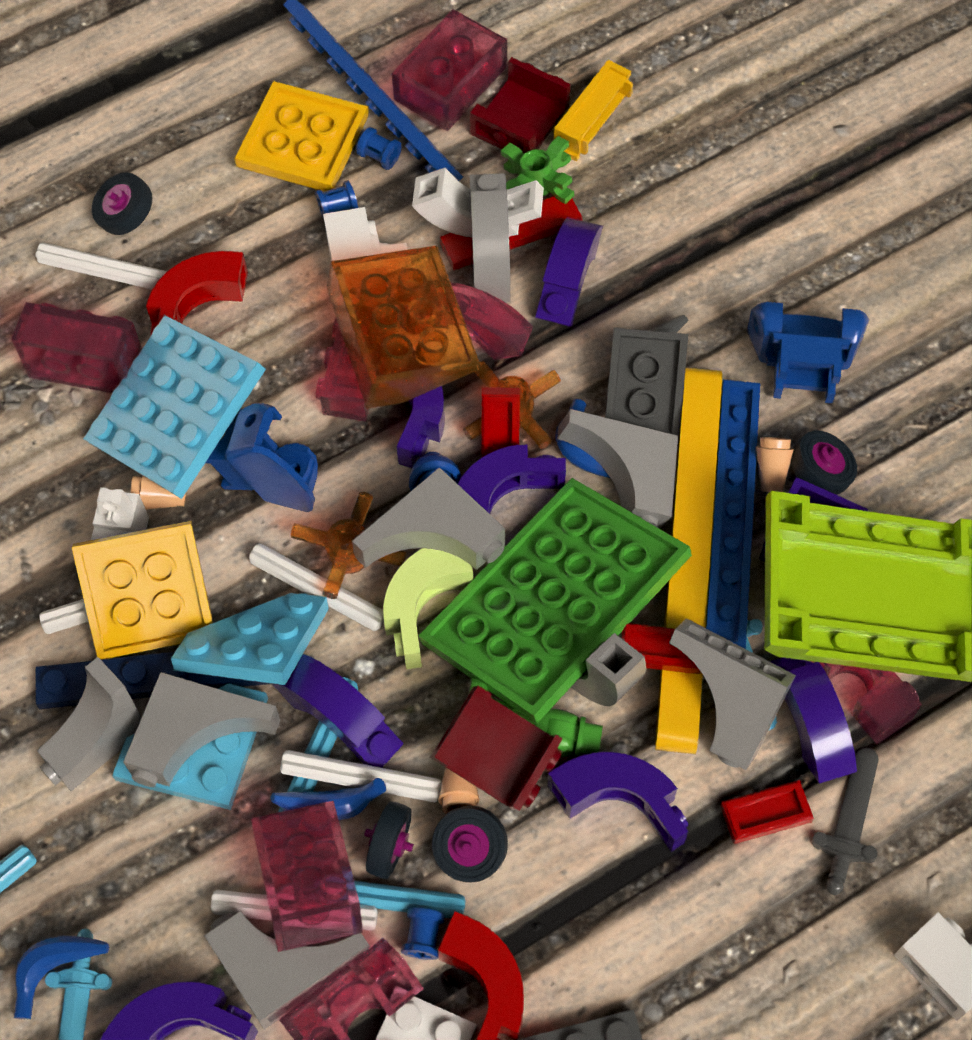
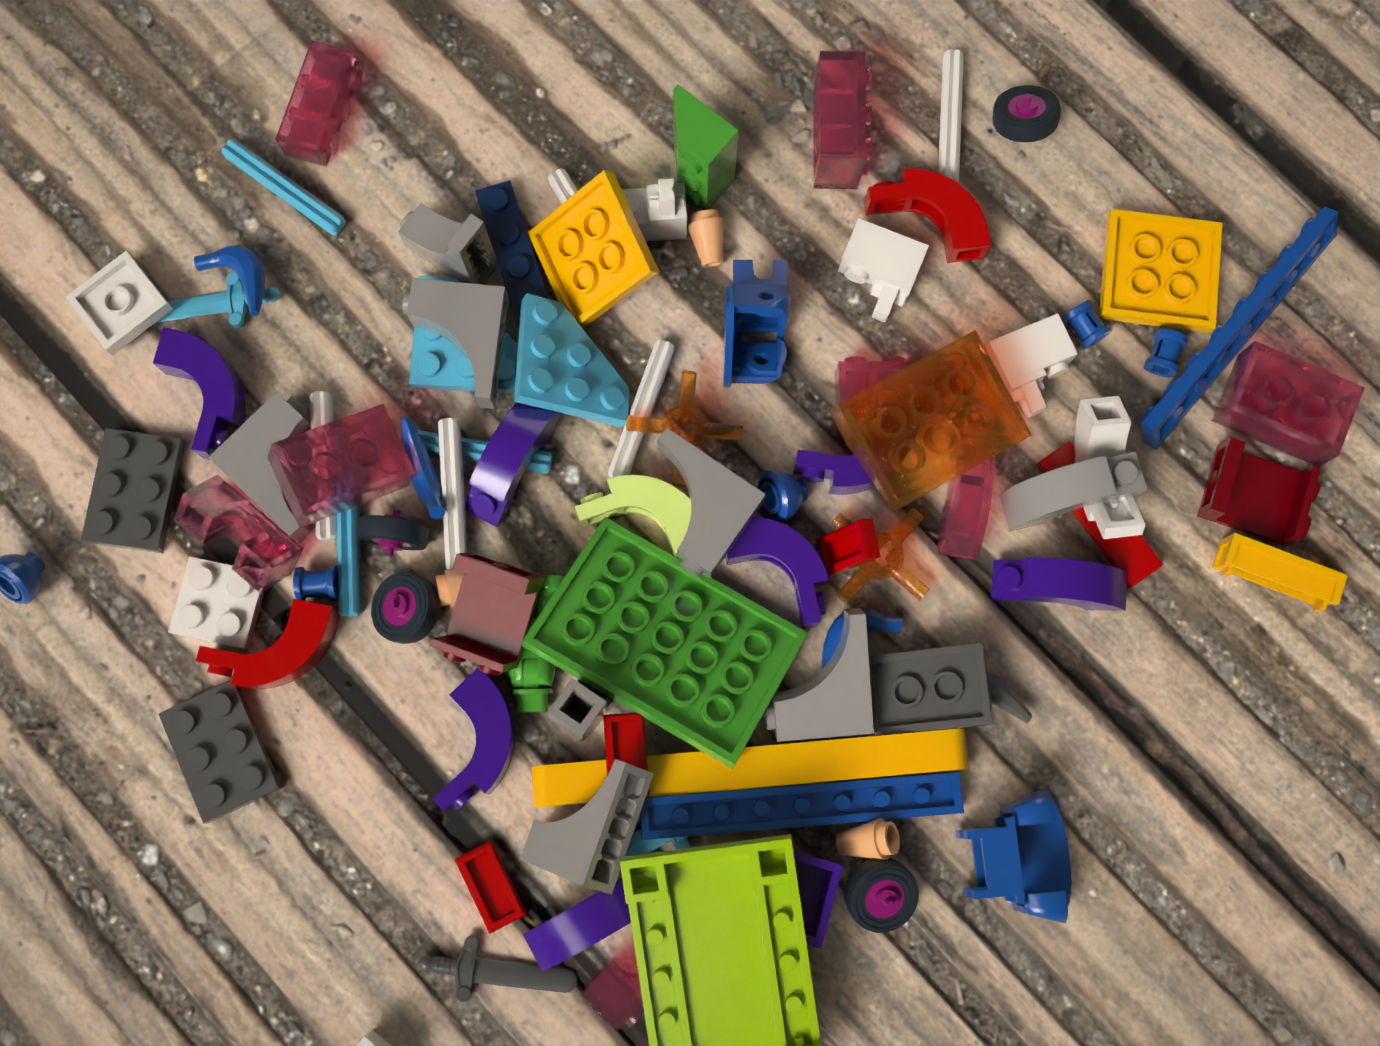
camera: 75 degrees right, 15 degrees up
medium azure plate [83,315,266,499] -> none
bright green pin [501,136,575,204] -> none
none -> bright green slope [673,84,739,210]
none -> white hinge [838,218,929,322]

